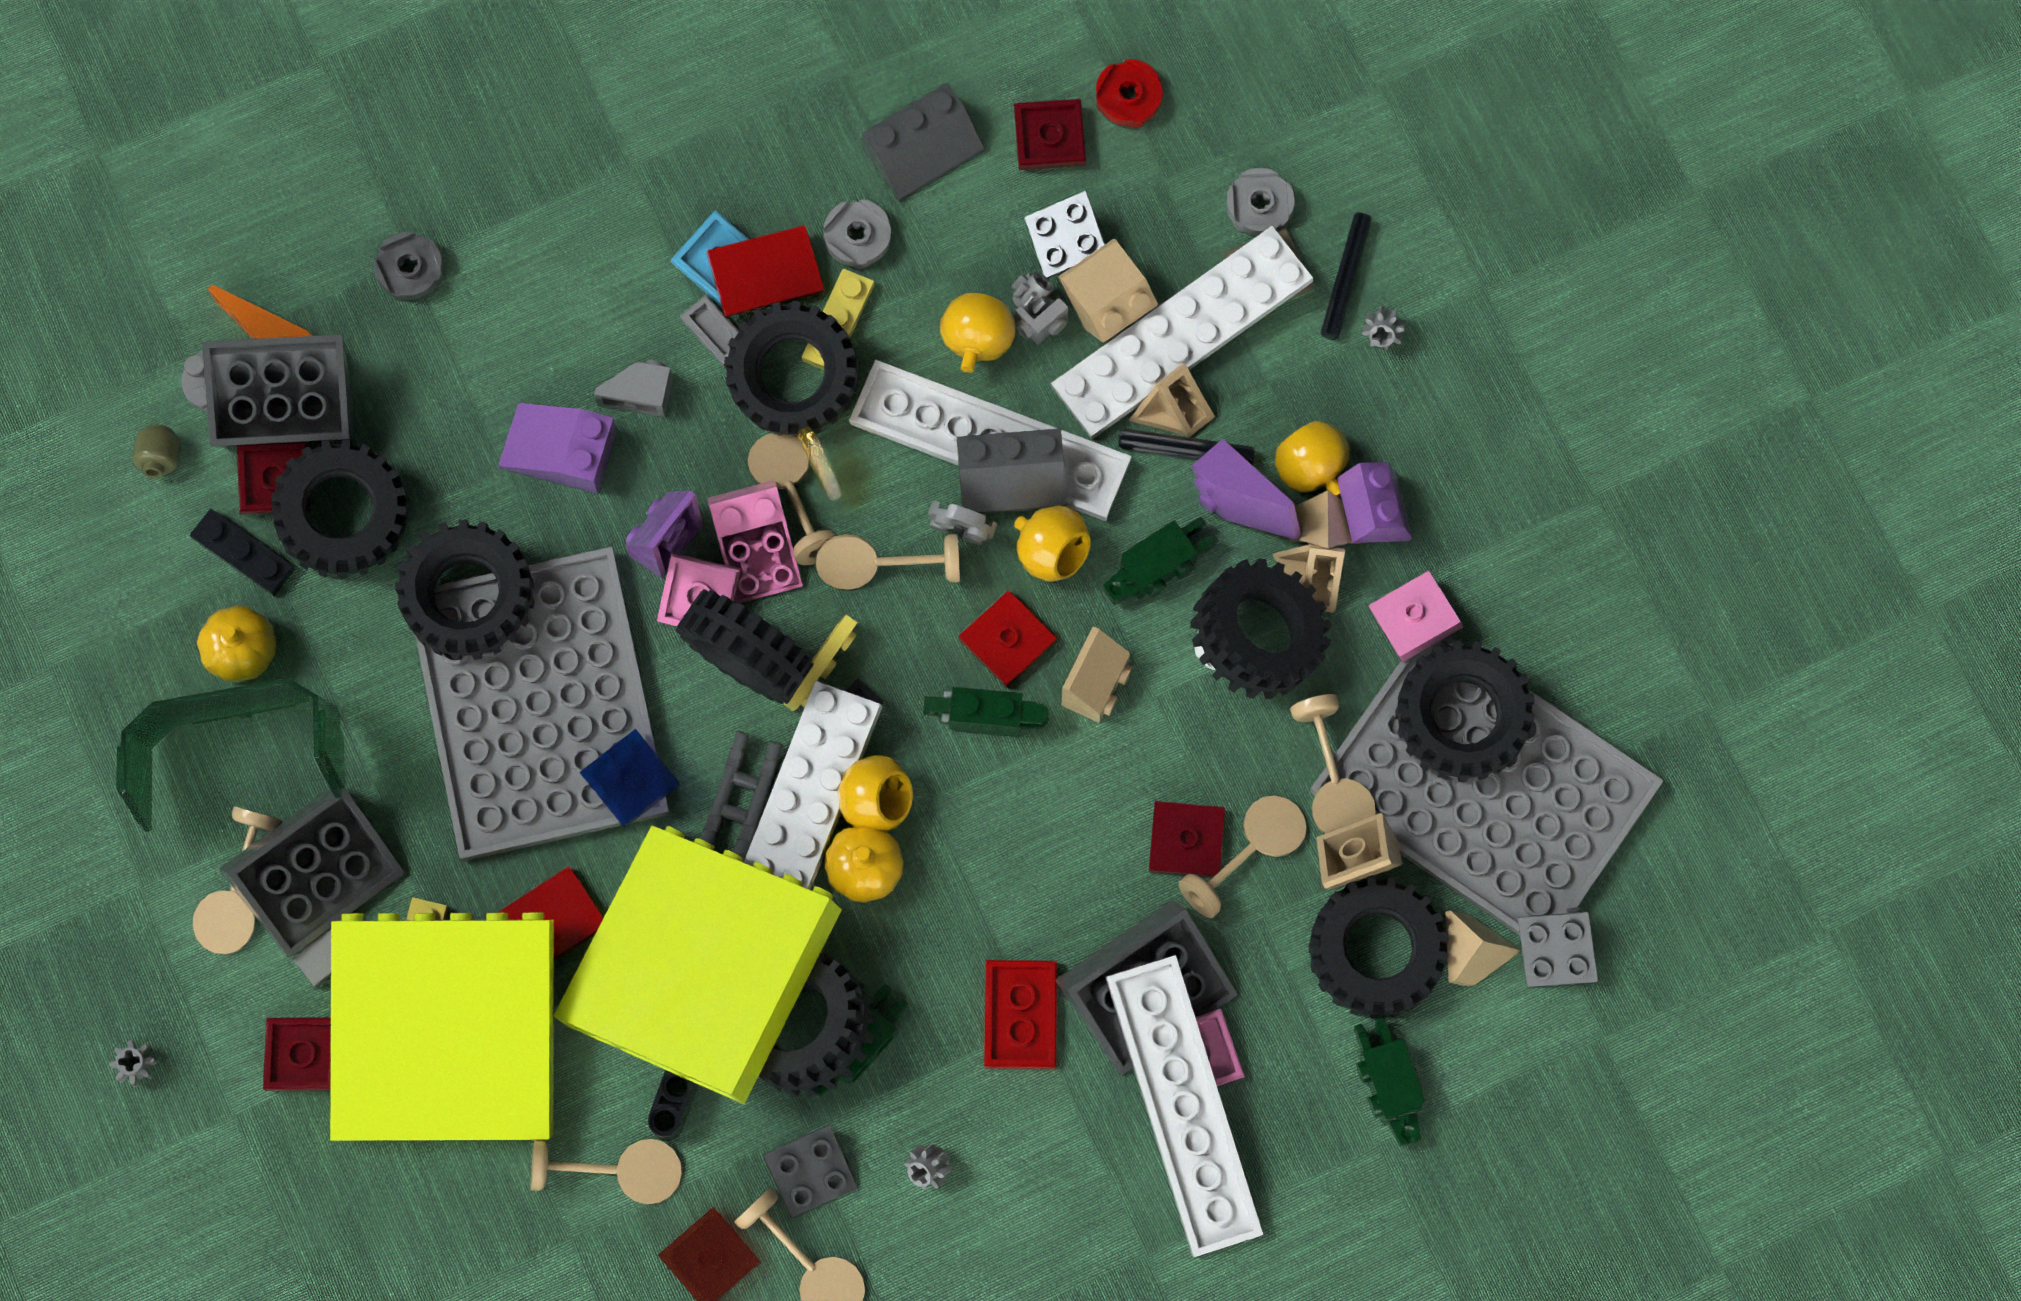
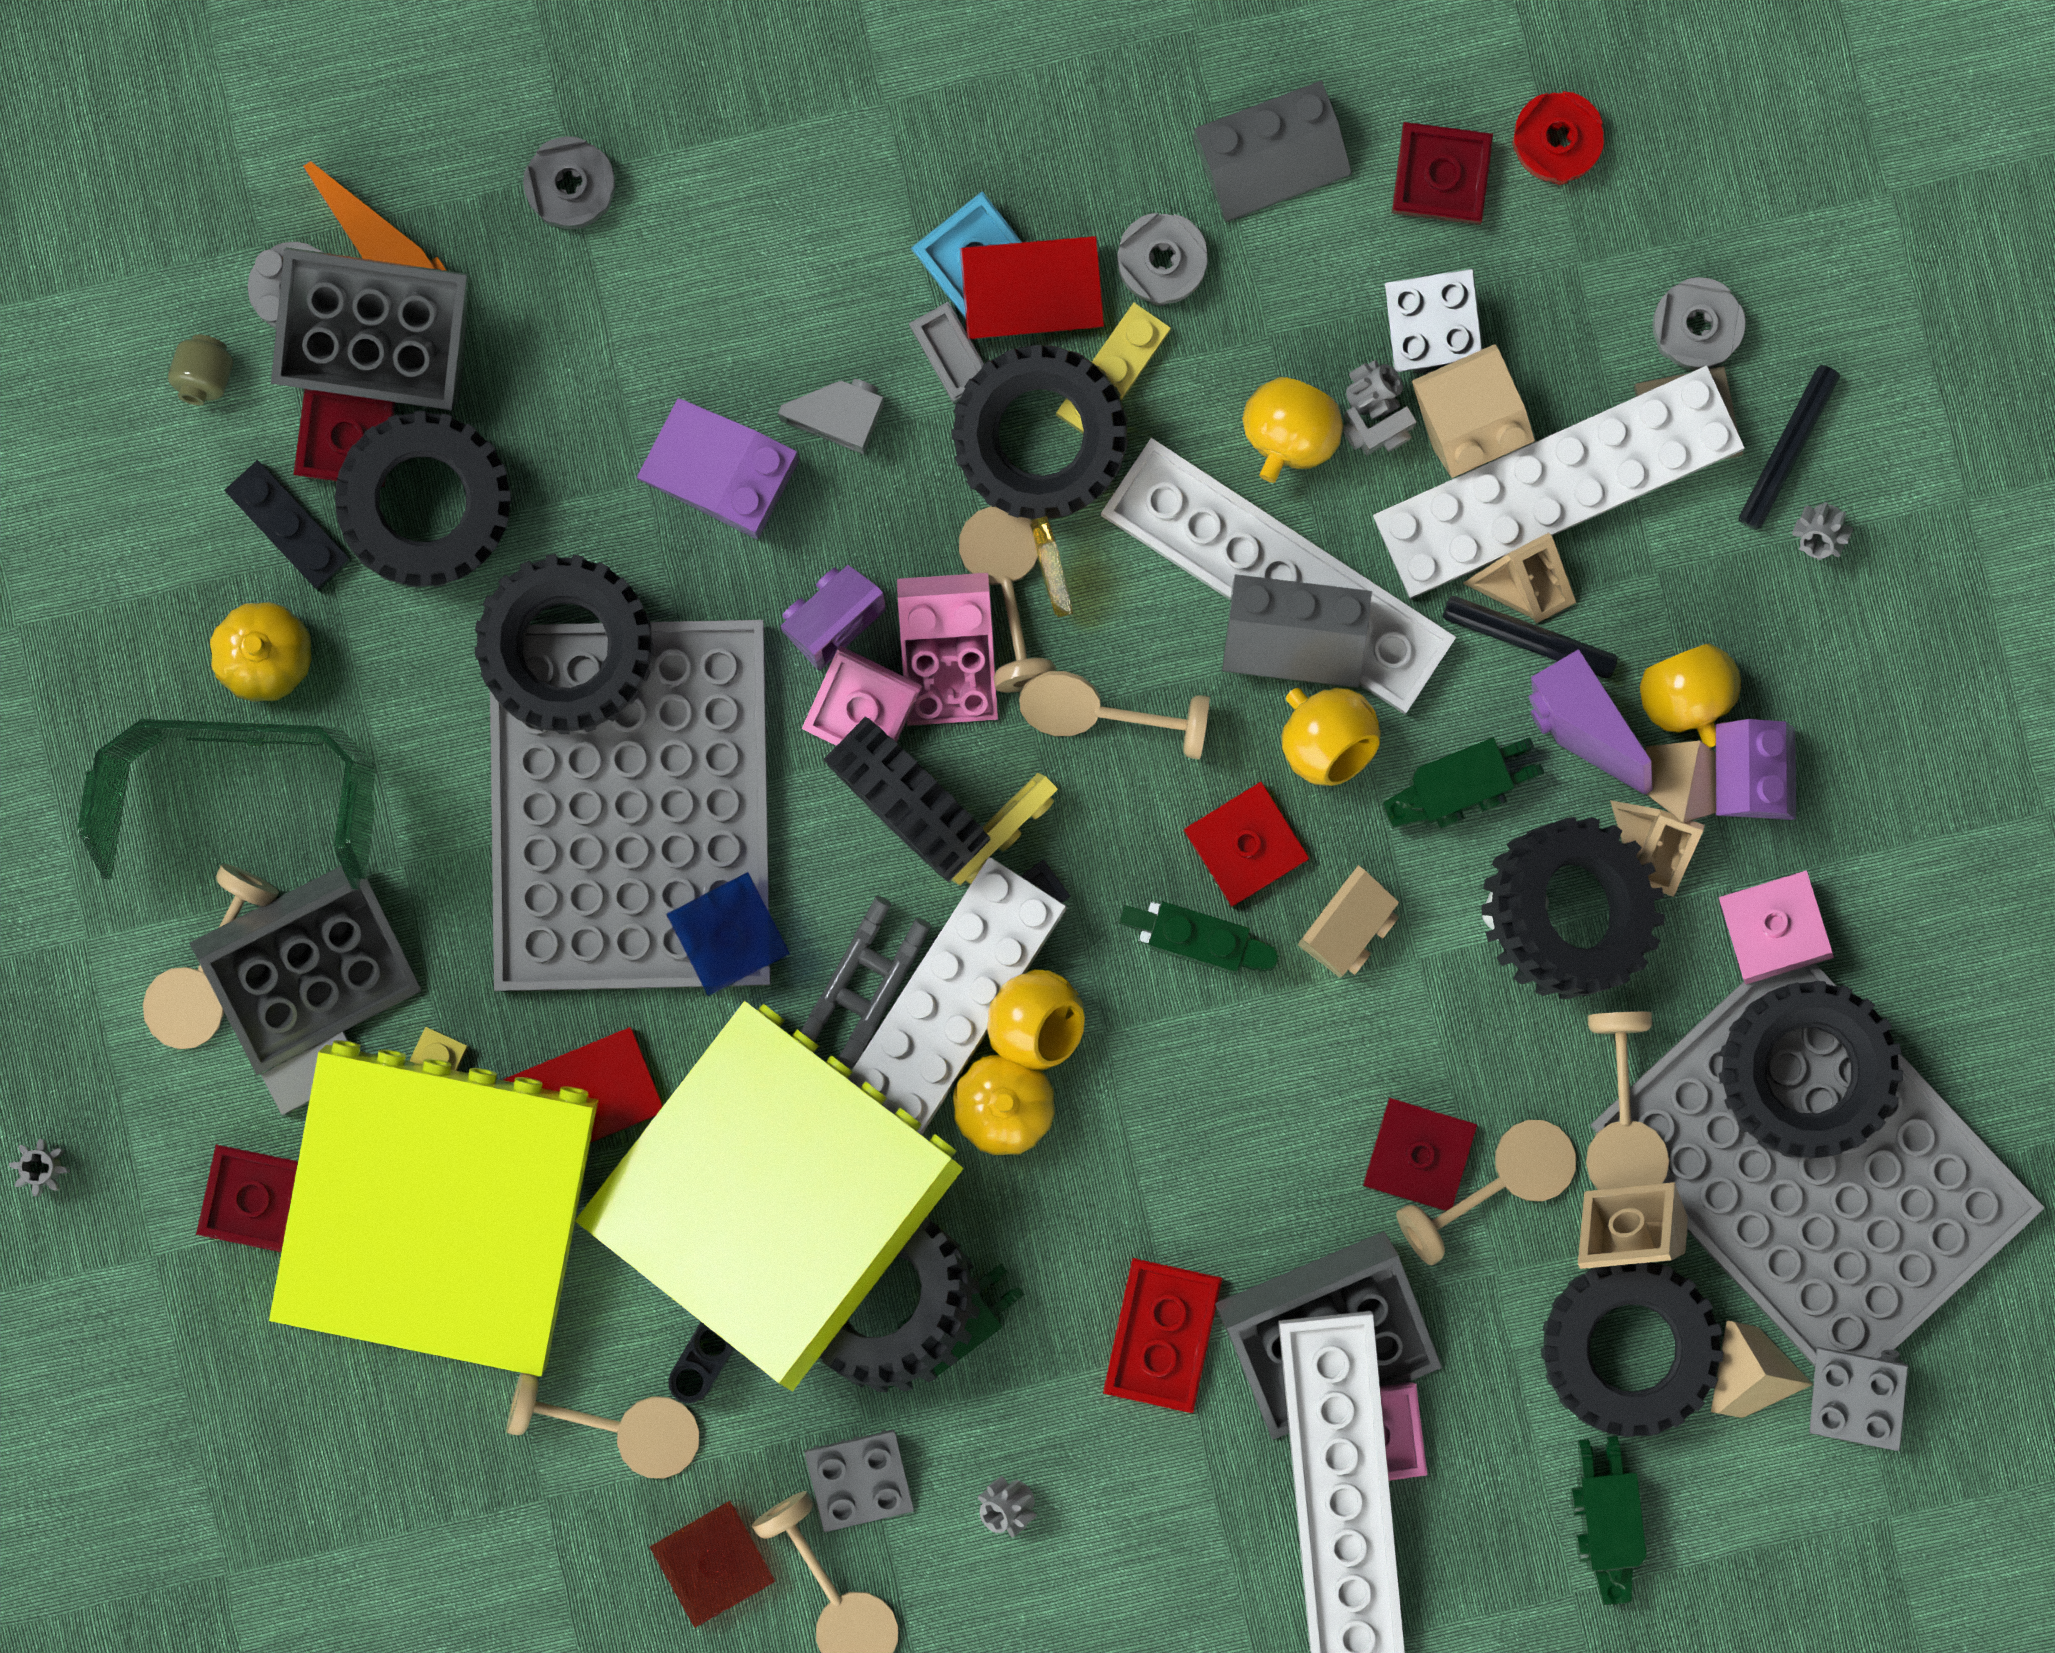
camera: 10 degrees right, 10 degrees up
light grey plate [927,501,997,545] -> none

